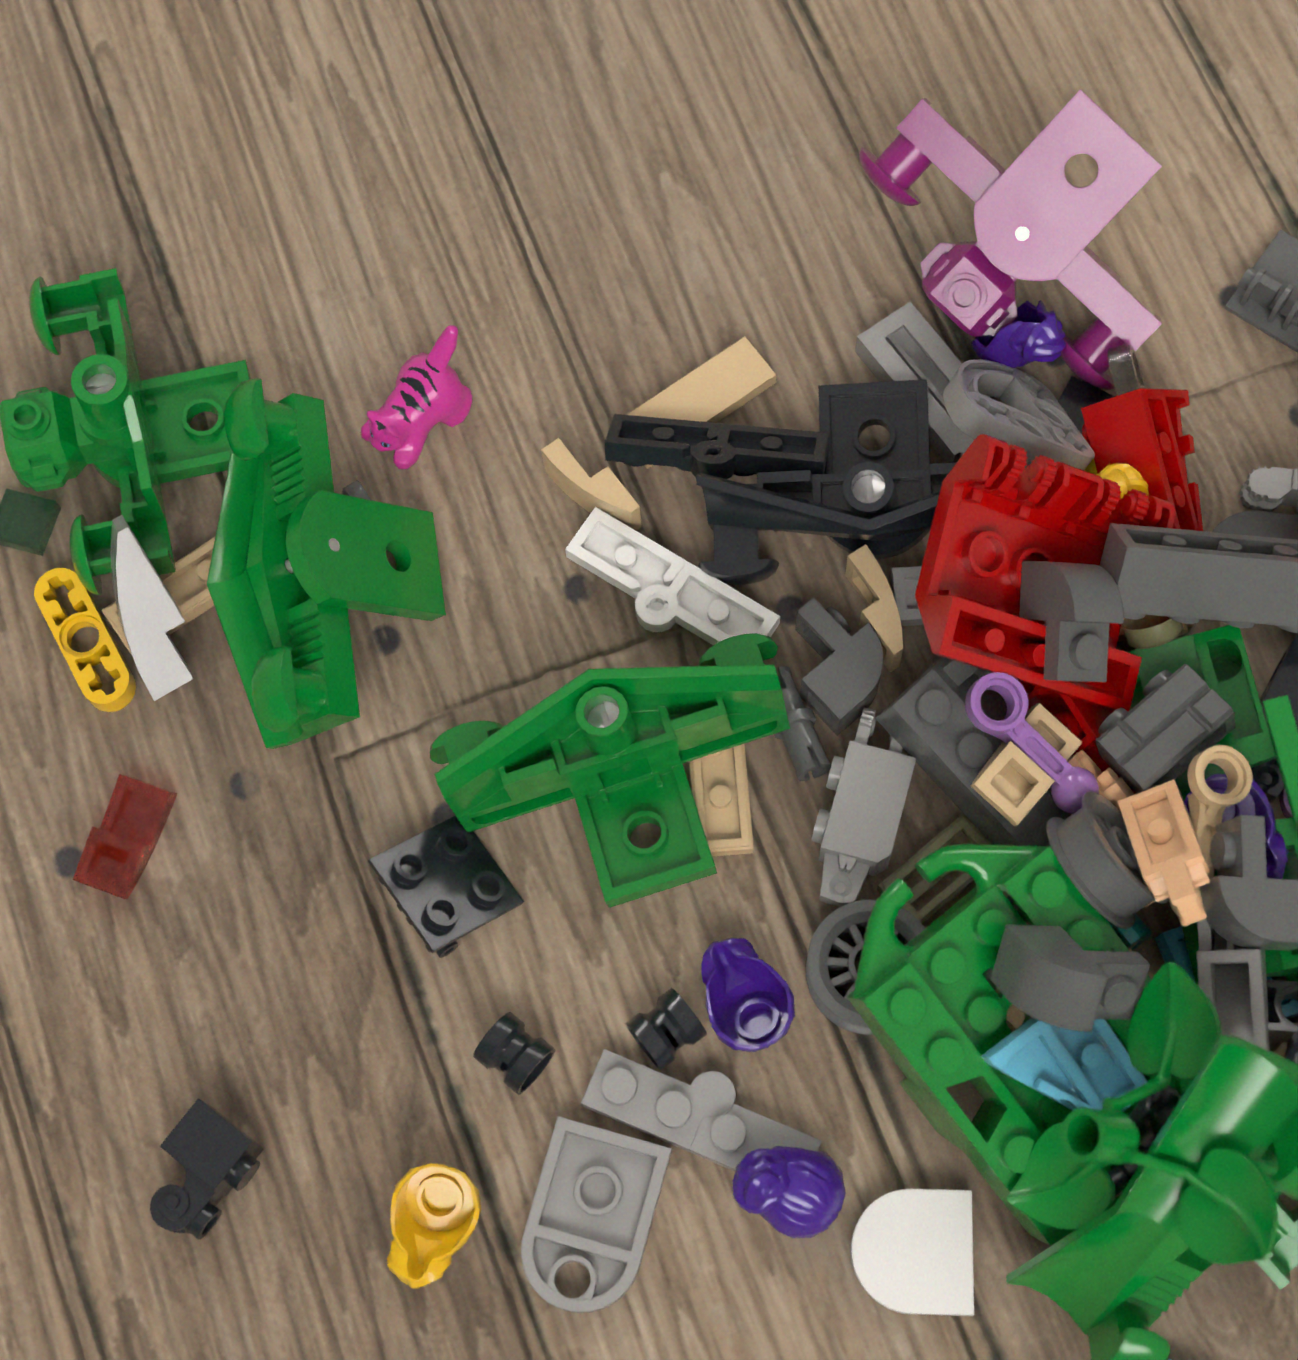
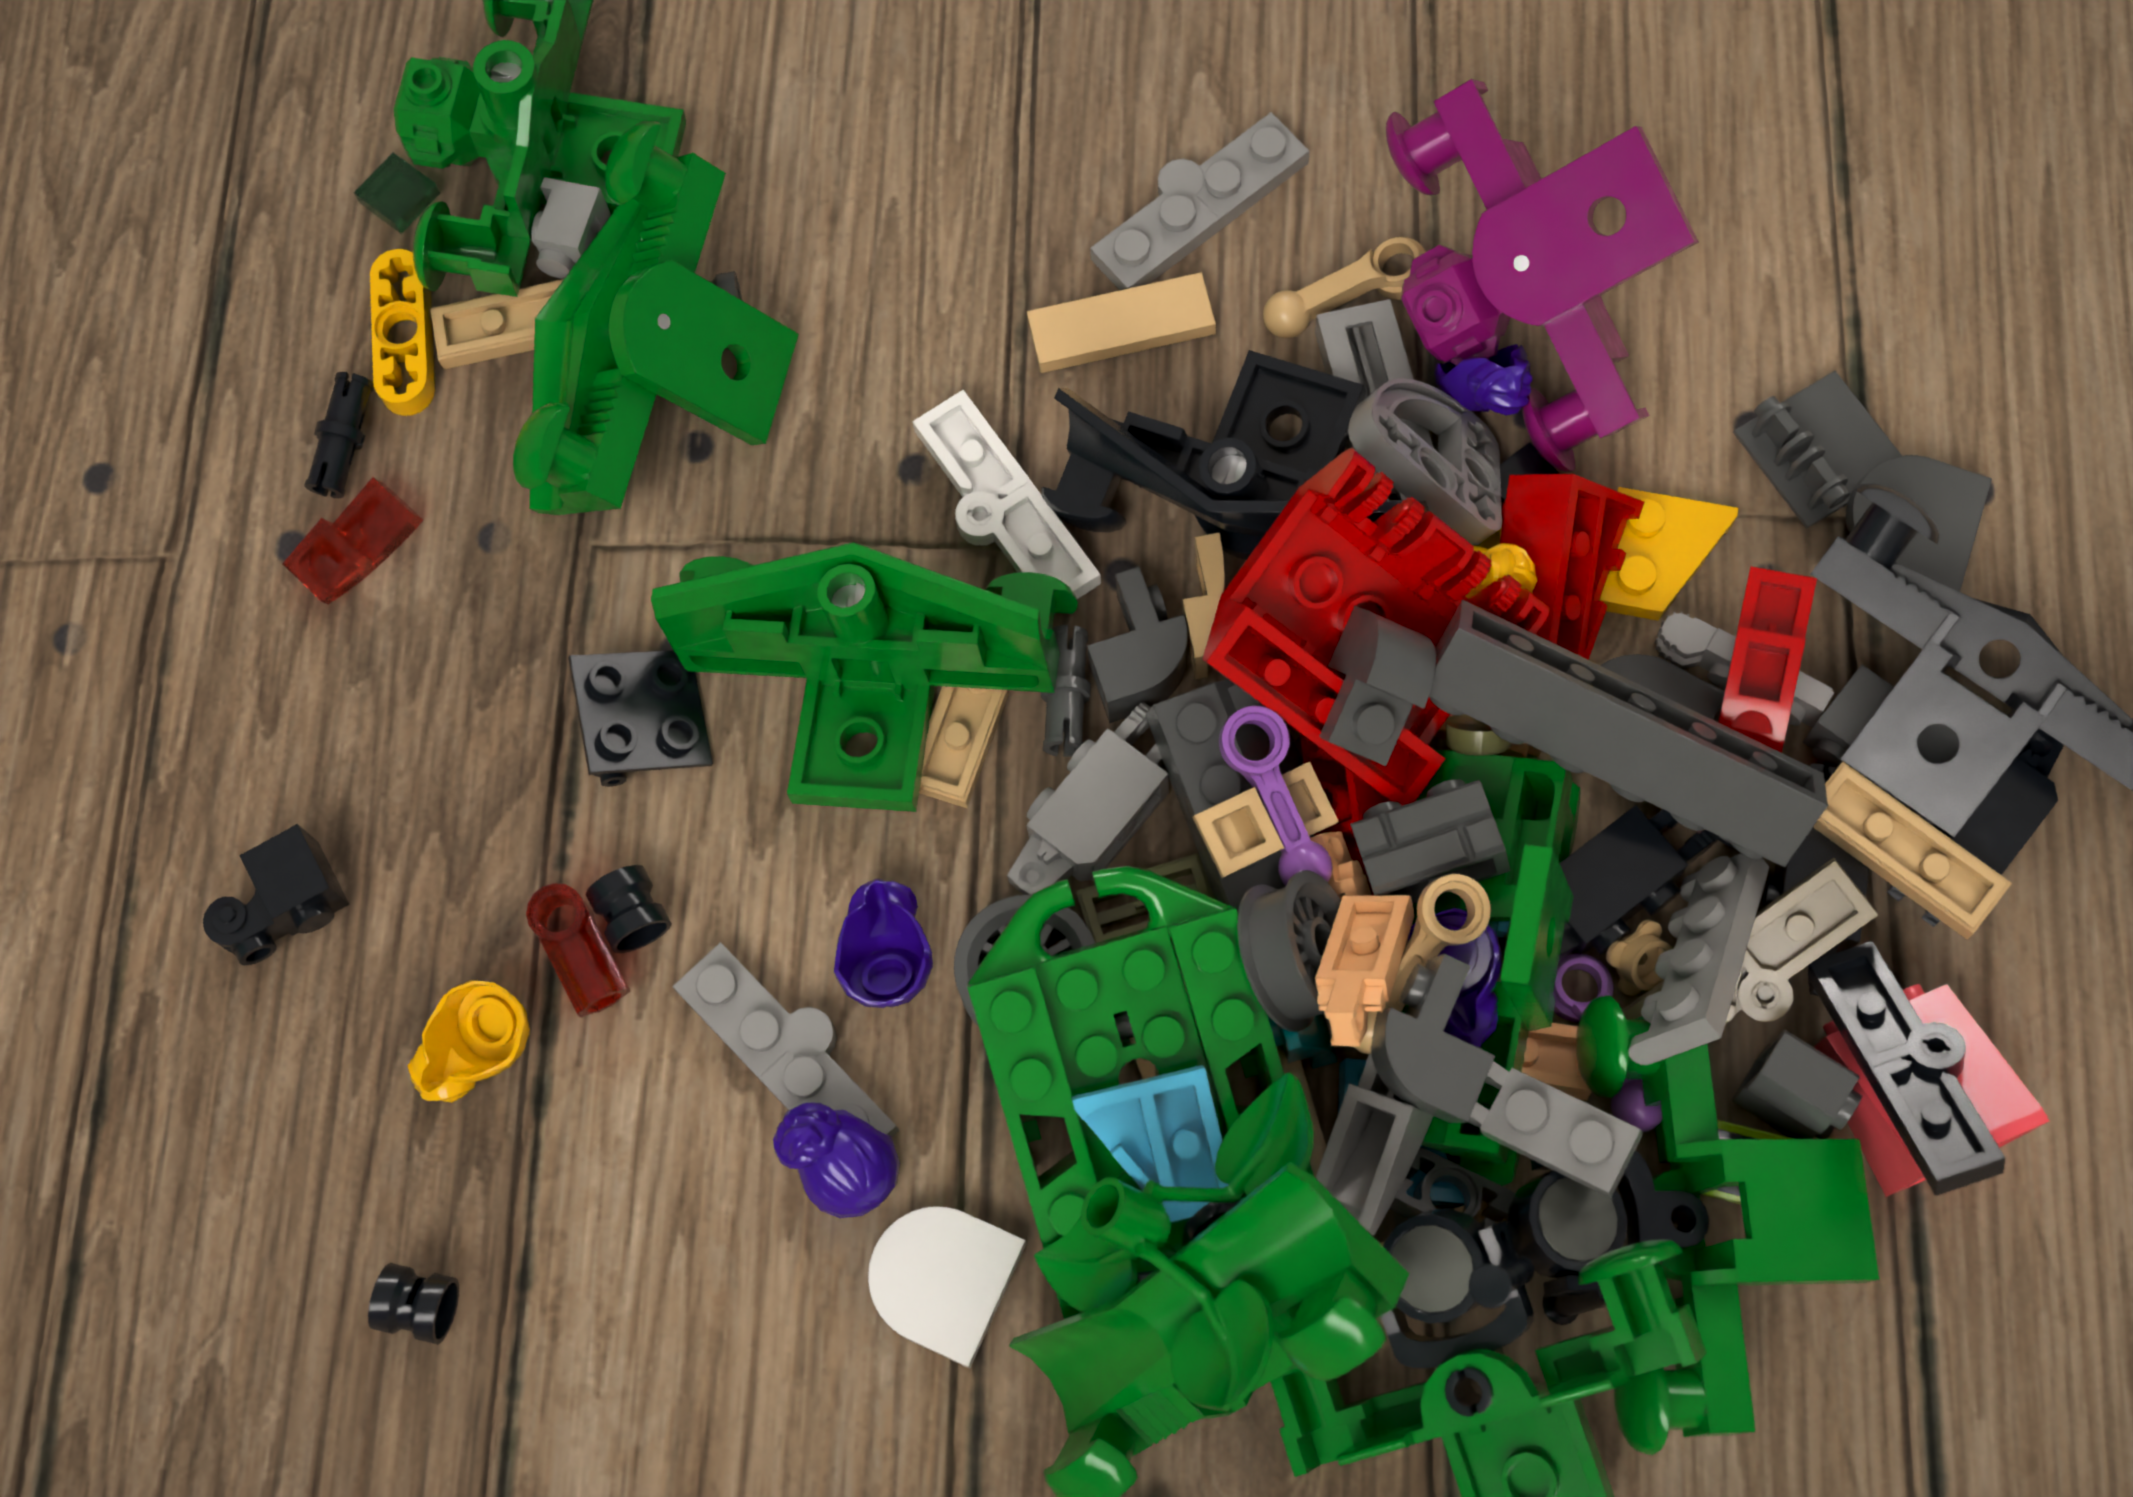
camera: 25 degrees right, 0 degrees up
slope [110,515,193,701] -> none
dark pink animal [361,325,472,469] -> none
light grey tile [521,1116,672,1313] -> none
tan slope [541,438,642,531] -> none
black hinge [605,414,829,479] -> none
black wheel [625,988,707,1071] -> none
dark grey brick [991,925,1150,1032] -> none
clear smoke tile [1108,343,1146,396] -> none
none -> black pin [304,372,374,499]
none -> clear red piece [526,883,631,1018]
none -> light grey brick [531,177,611,279]
none -> light grey hinge [1090,112,1310,290]
none -> tan piece [1263,237,1426,338]
none -> yellow wing [1599,487,1739,621]

